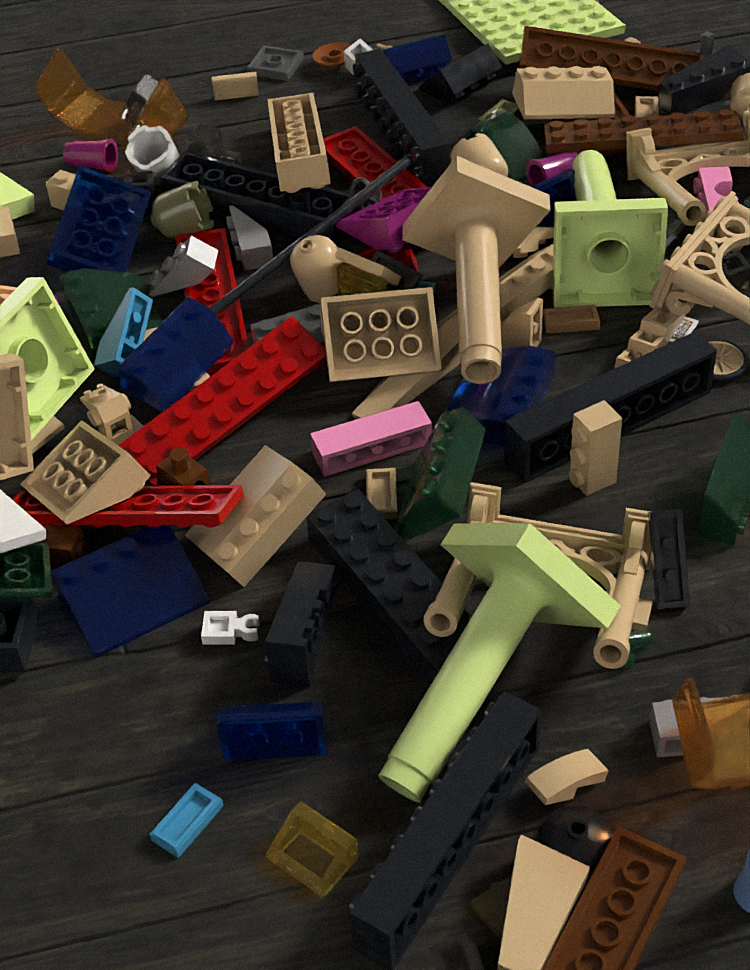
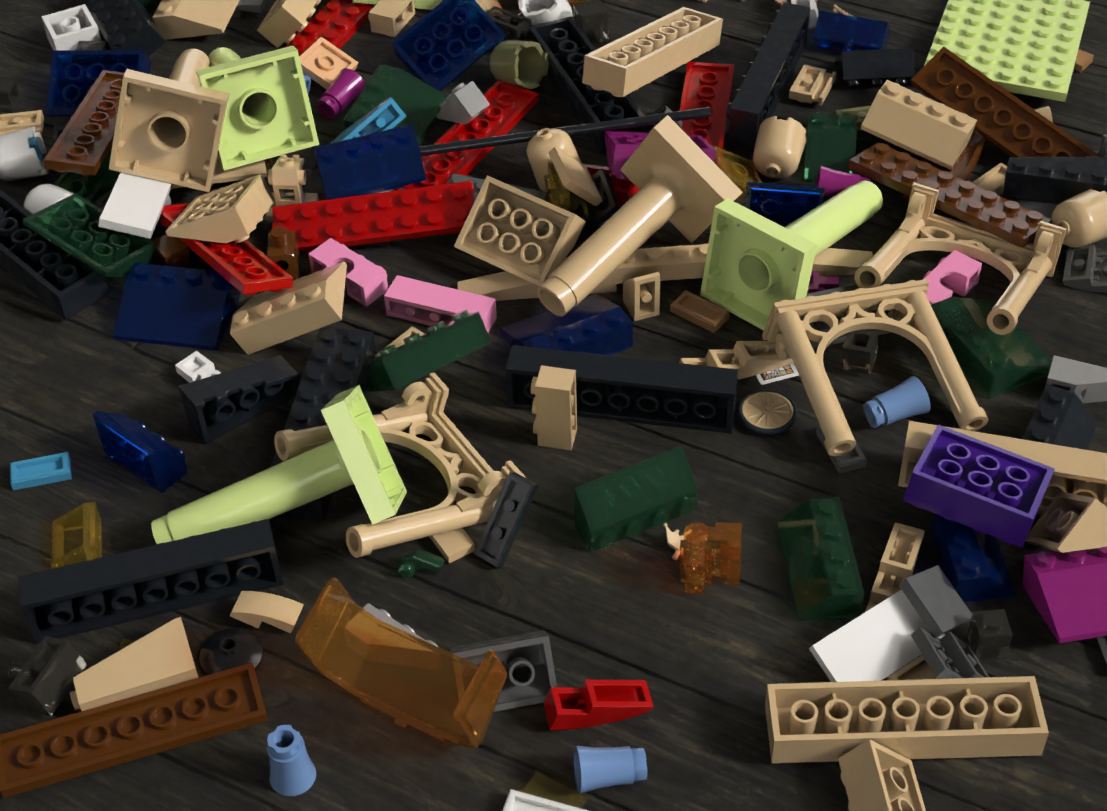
camera: 40 degrees right, 0 degrees up
light grey slope [226,205,273,271] -> none
none -> bright pink arch [308,238,388,307]
none -> tan plate [789,65,836,106]

